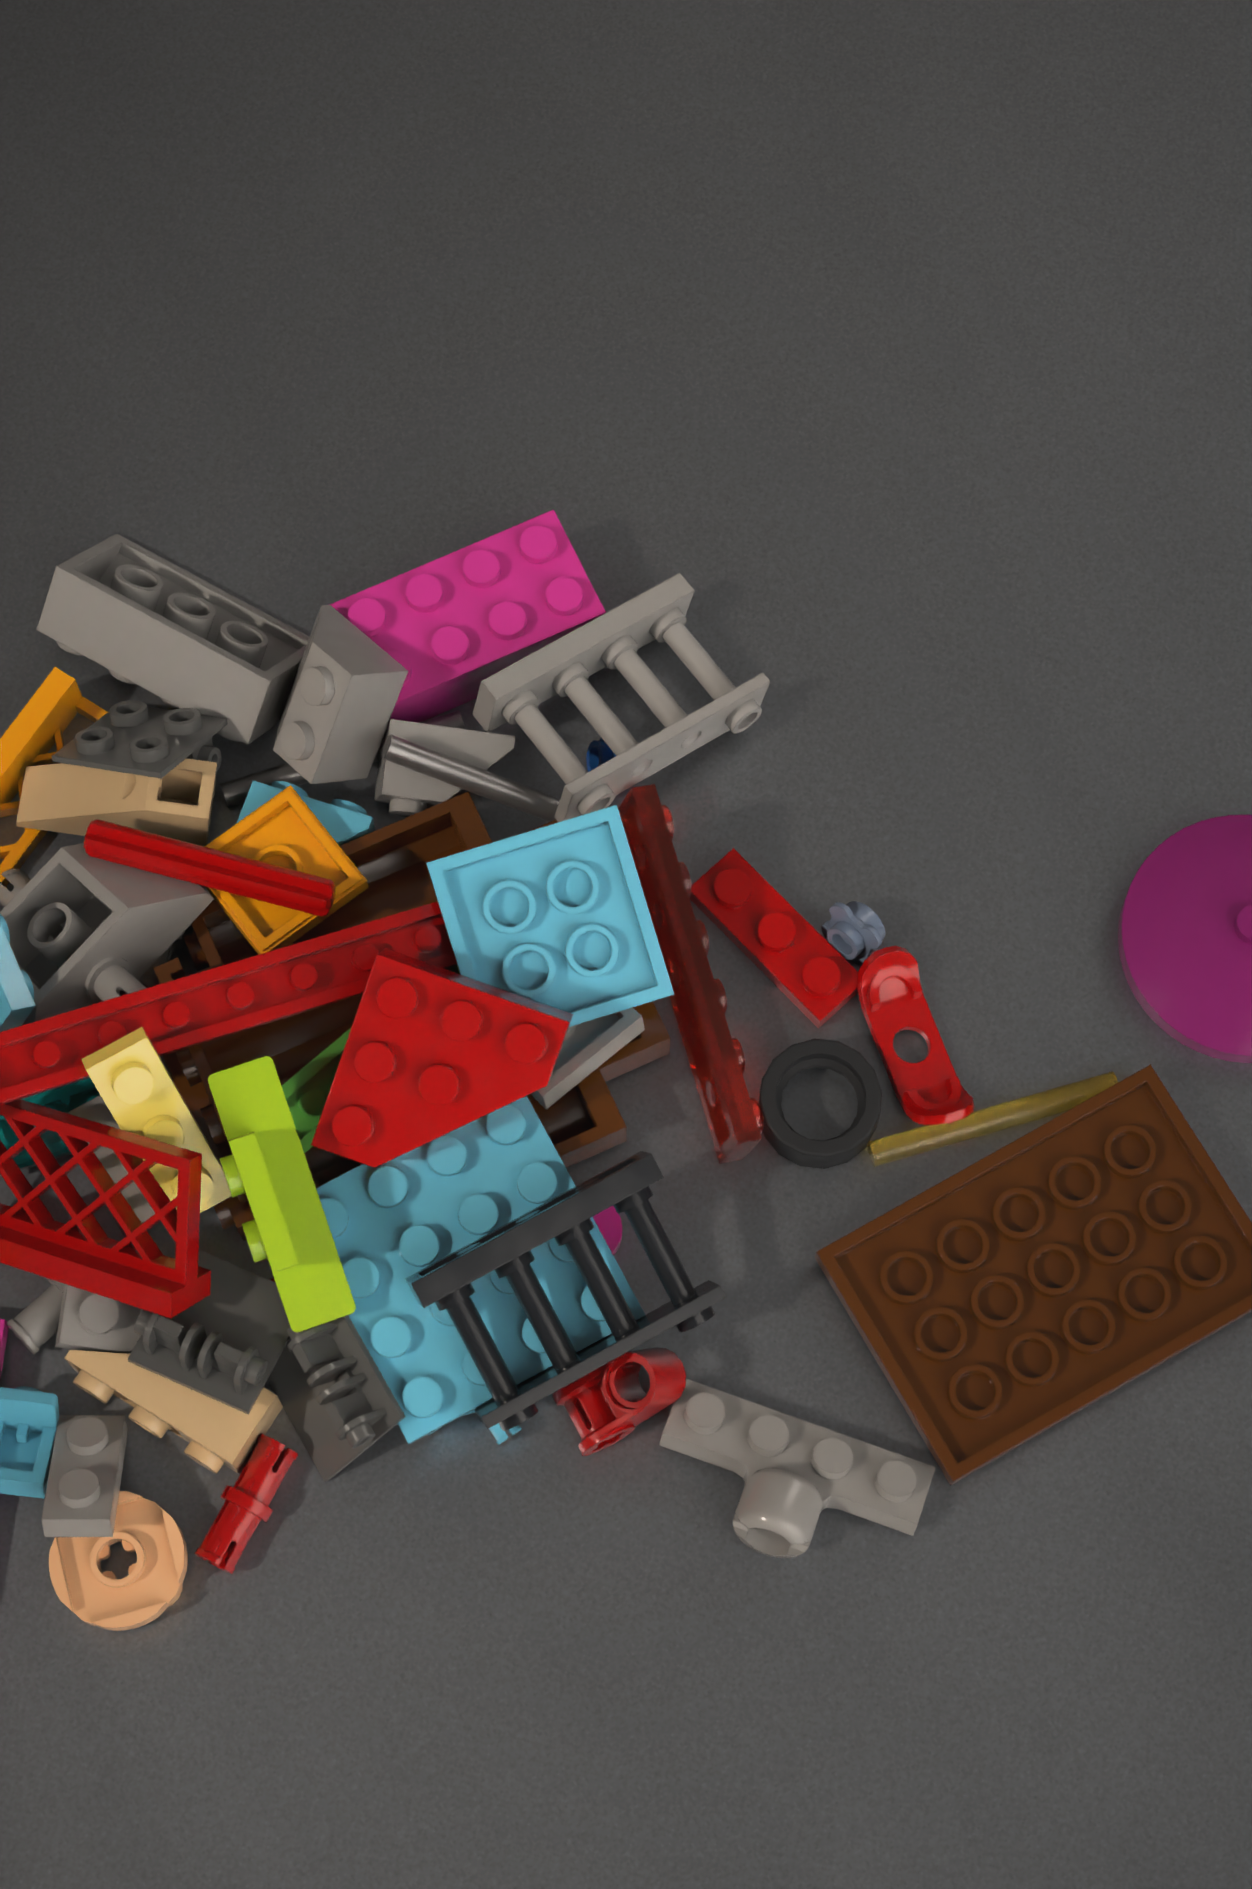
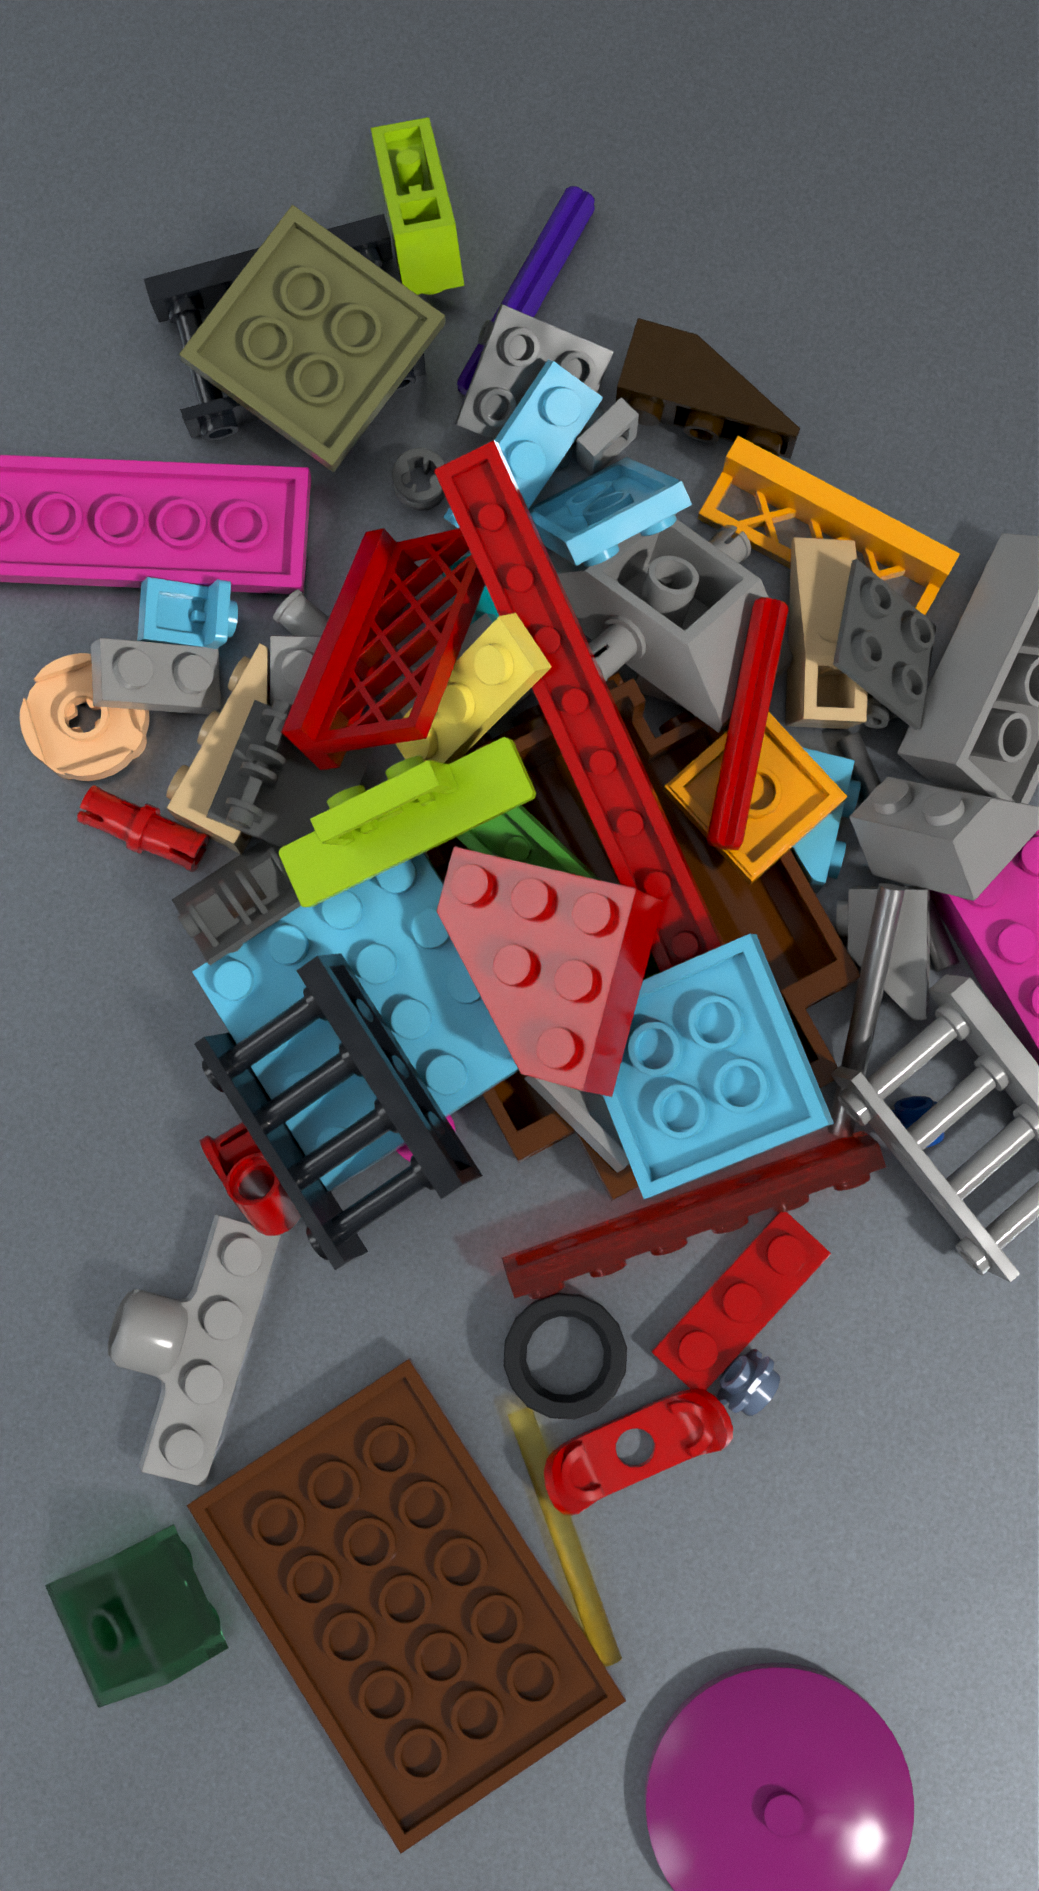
camera: 90 degrees right, 10 degrees up
none -> clear green slope [45,1524,229,1708]

